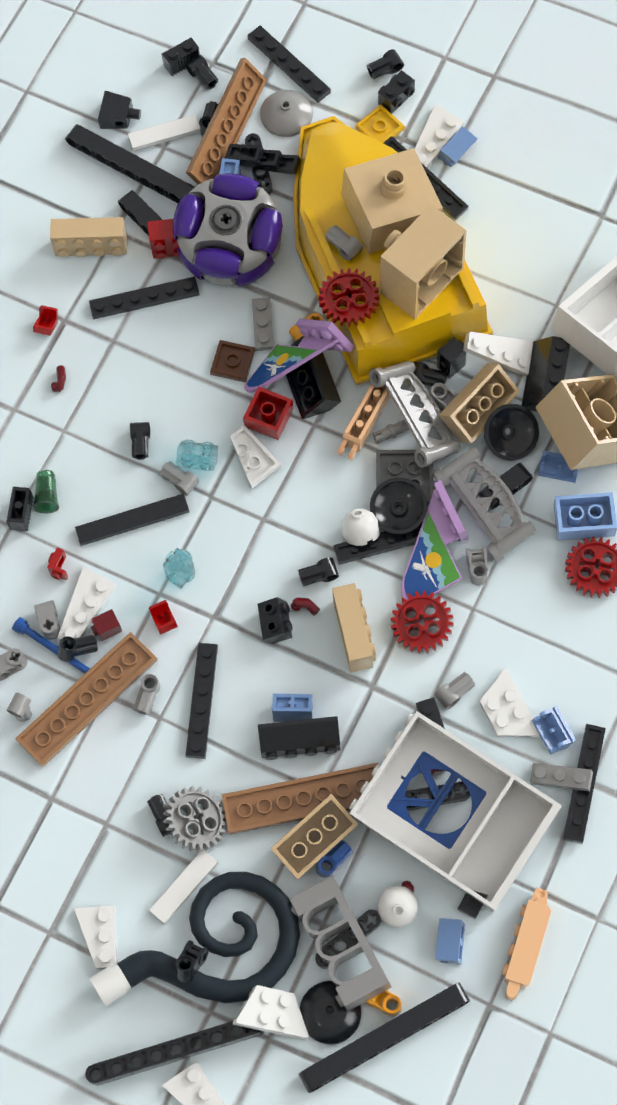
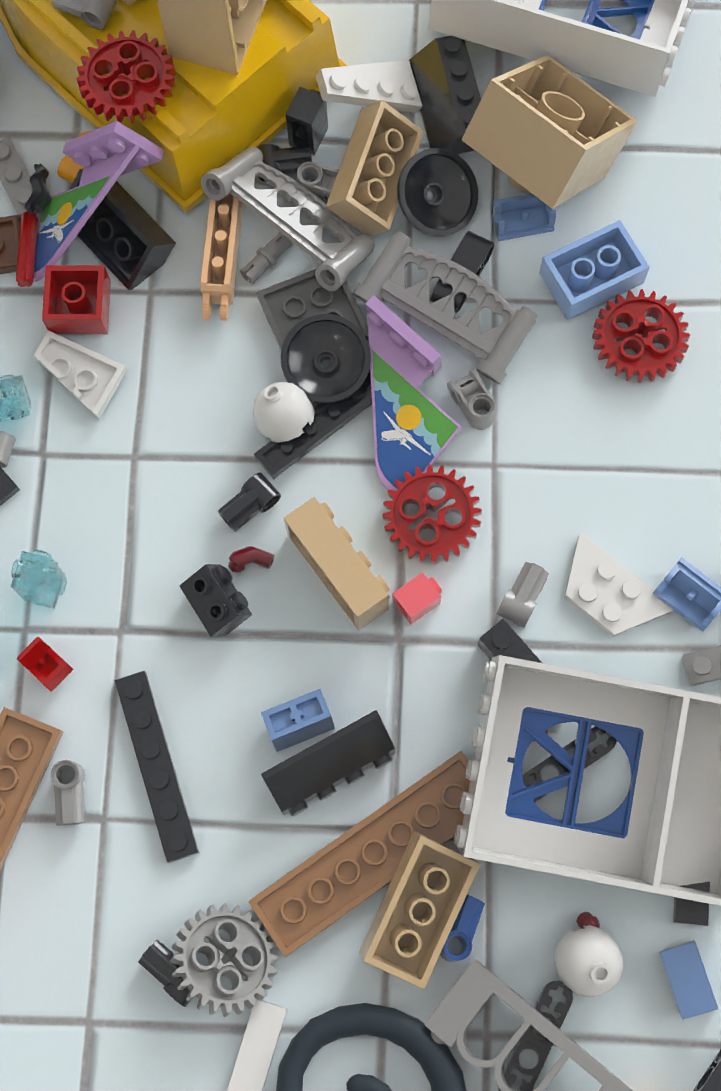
camera: 25 degrees left, 5 degrees up
none -> red axle [16,212,38,287]
none -> black hair [24,163,51,214]
none -> coral brick [392,572,442,625]

